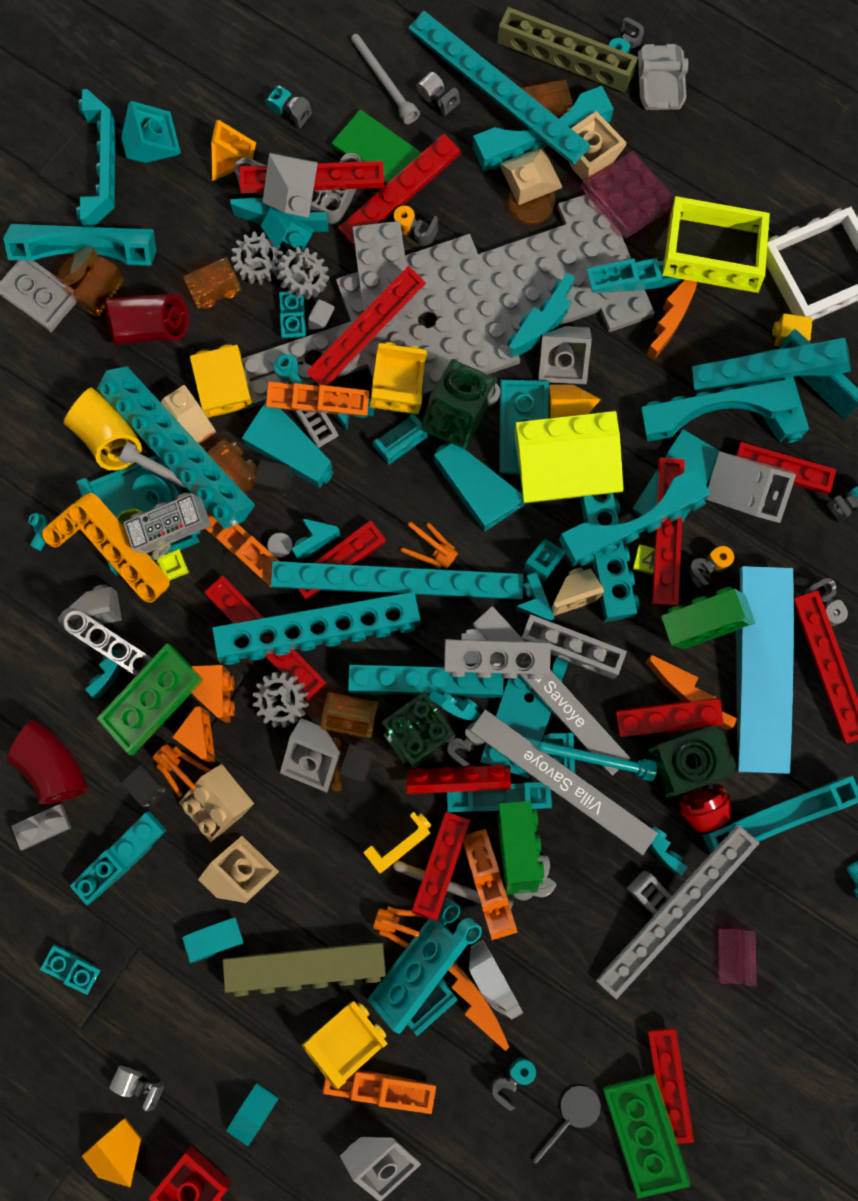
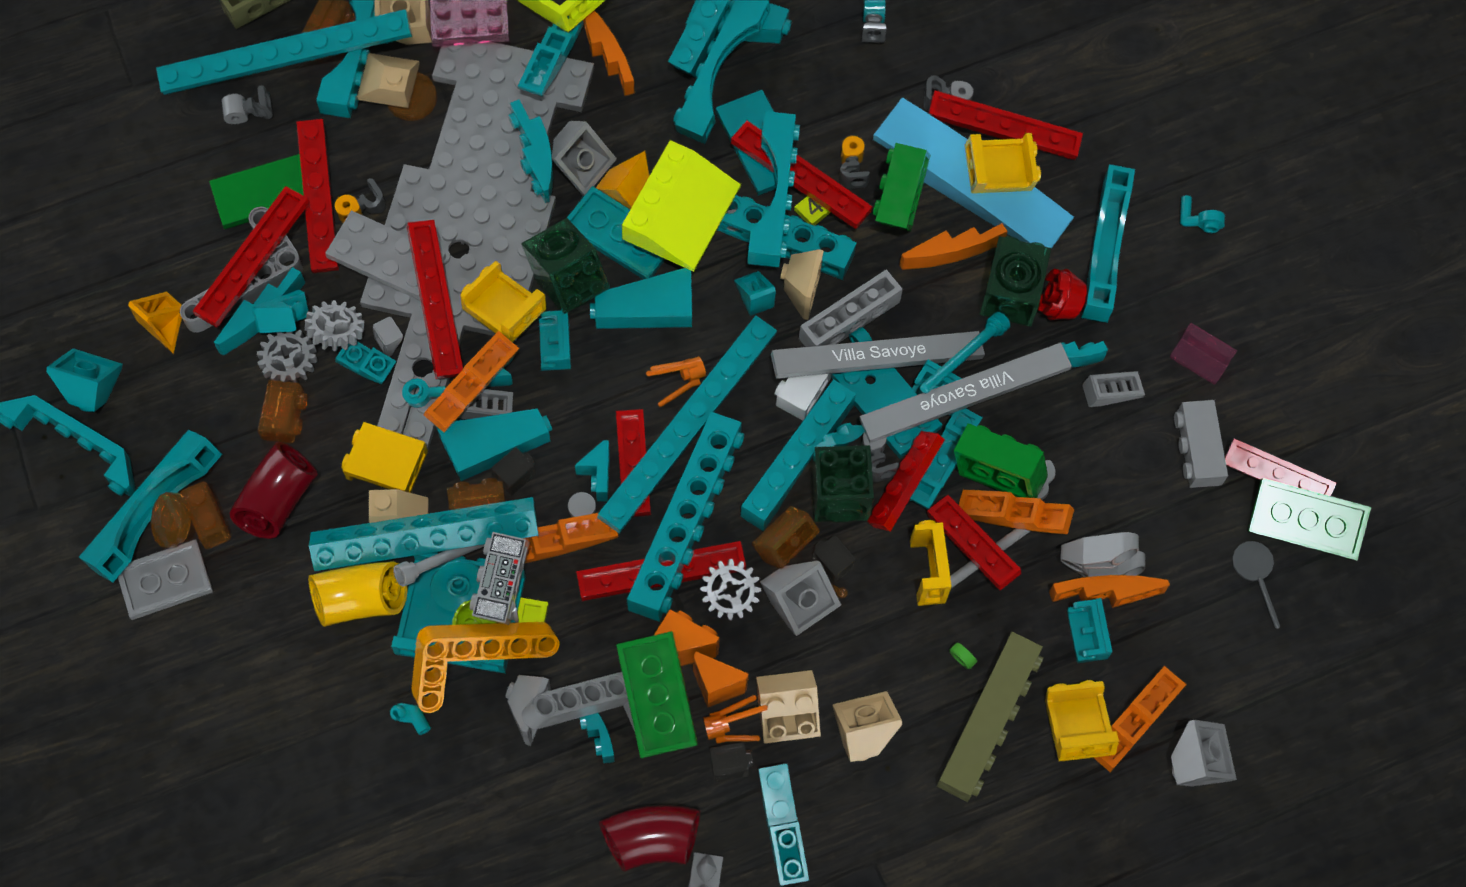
camera: 60 degrees left, 10 degrees down
teal slope [182,918,243,963] -> none
teal slope [226,1083,279,1146] -> none
light grey slope [263,153,318,218] -> none
leg [265,86,312,129] -> none
light grey piece [351,34,420,124] -> none
teal hinge [367,898,482,1034] -> none
orange plant [373,906,426,948] -> none
light grey brick [444,639,551,679] -> none
leg [491,1057,536,1111] -> none
teal slope [516,572,554,622] -> none
light grey tile [596,824,760,999] -> none
red plate [616,698,724,737] -> none
light grey slope [706,451,796,523] -> none
red plate [736,442,836,495] -> none
none -> bright green tile [950,642,977,669]
none -> yellow panel [964,133,1041,194]
none -> light grey brick [1174,400,1228,488]

